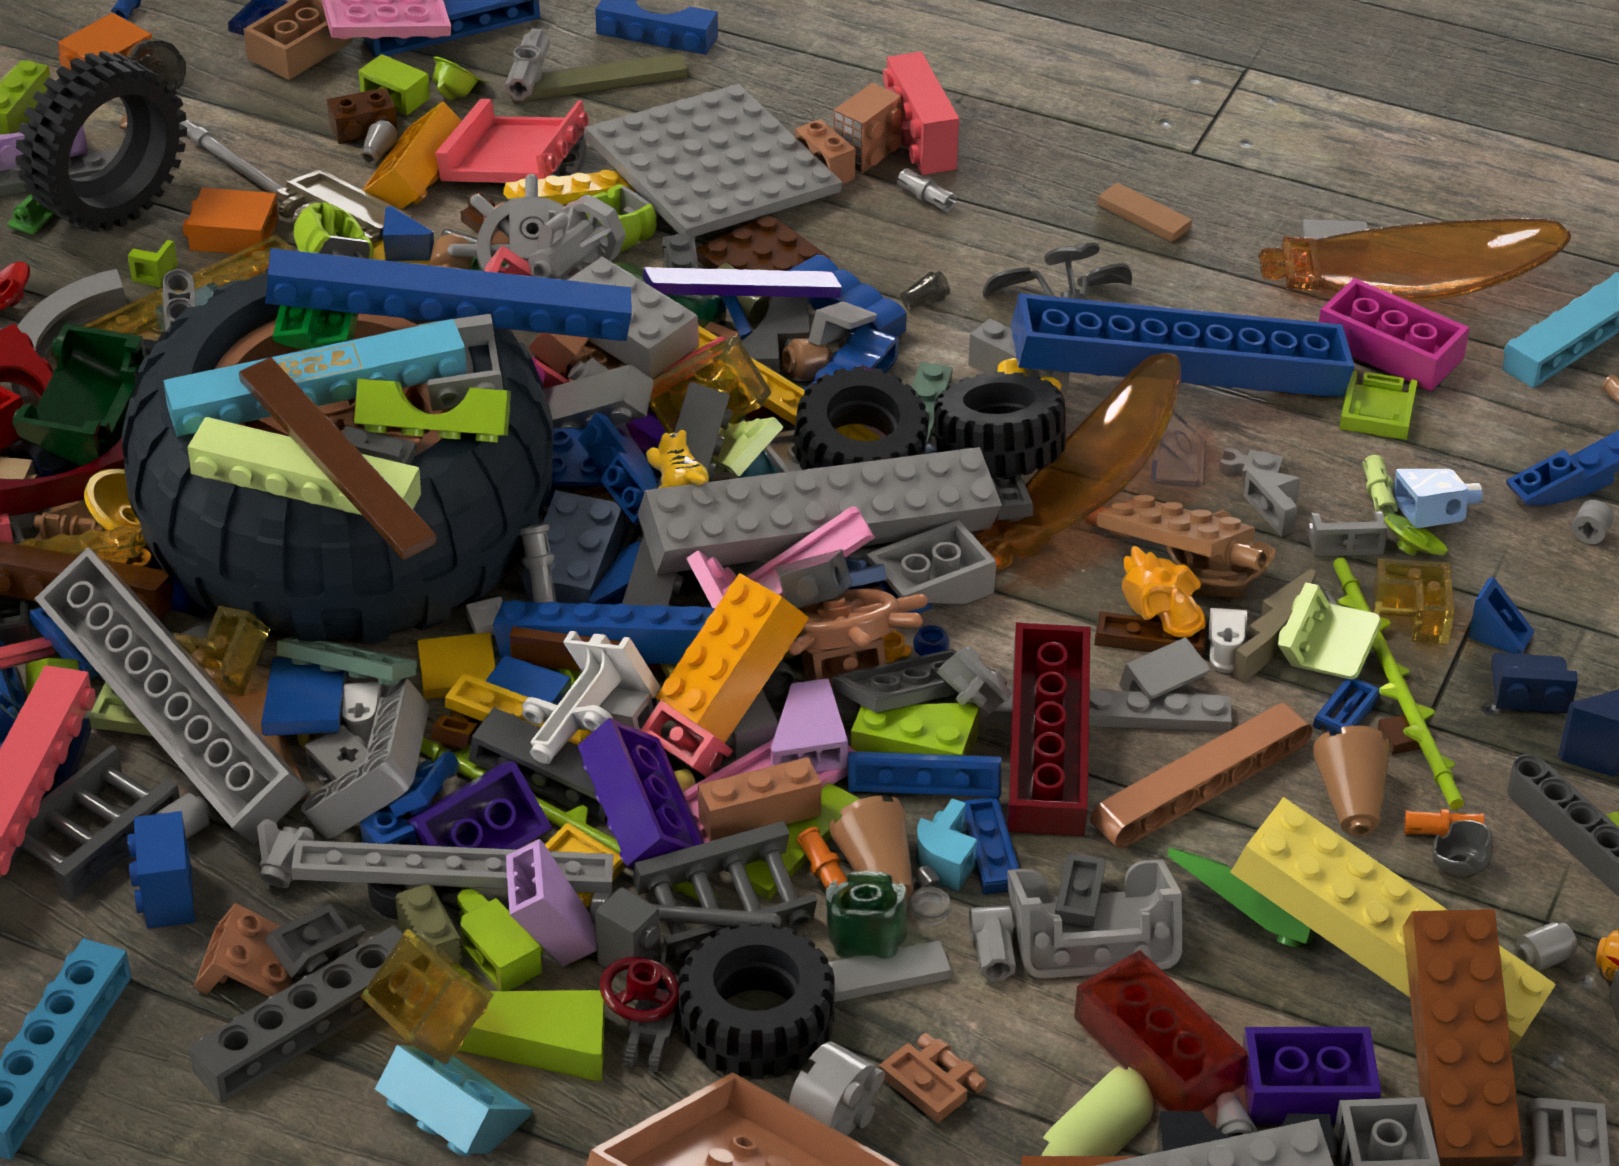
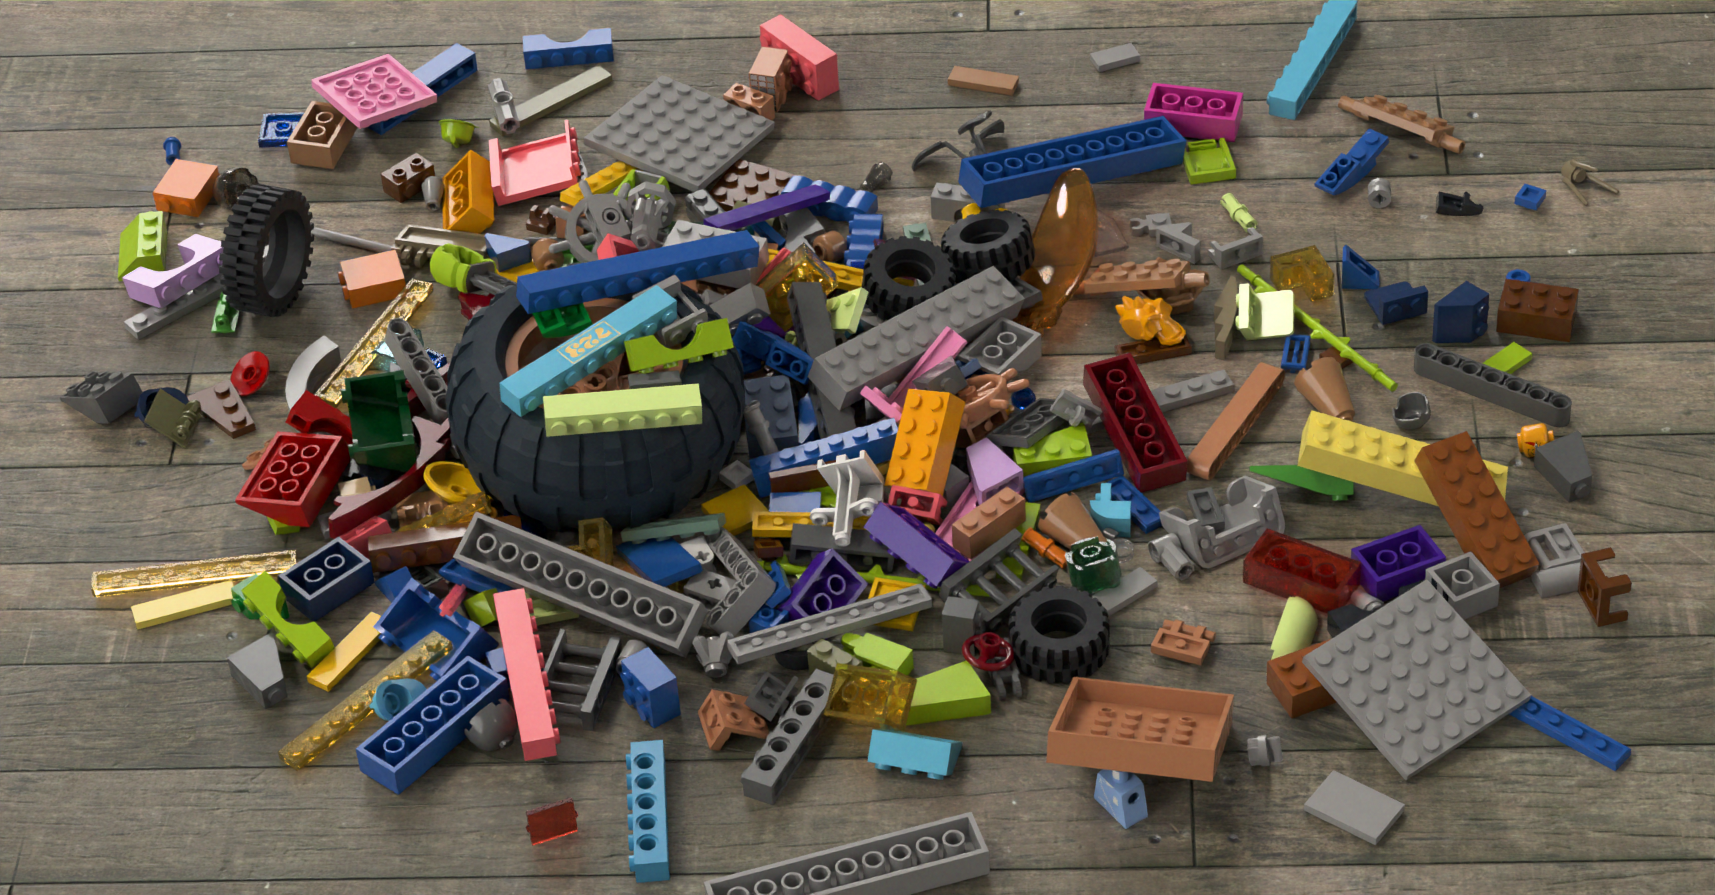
camera: 20 degrees left, 0 degrees up
lime panel [127,240,178,288] -> none
reddish brown tile [239,357,436,560] -> none
lime brick [358,54,430,115] -> none
lavender slope [506,839,597,967] -> none
dark grey piece [591,892,781,928] -> none
yellow animal [646,430,709,489] -> none
light grey brick [789,1041,885,1136] -> none
light grey panel [808,301,877,346] -> none
light grey pin [897,168,957,212] -> none
light grey panel [1119,637,1210,700] -> none
white piece [1208,608,1247,673] -> none
clear orange windscreen [1258,218,1571,302] -> none
lime dish [1384,513,1448,556] -> none
light blue torso [1394,469,1483,528] -> none
orange pin [1404,809,1484,837] -> none
light grey brick [1514,922,1577,972] -> none

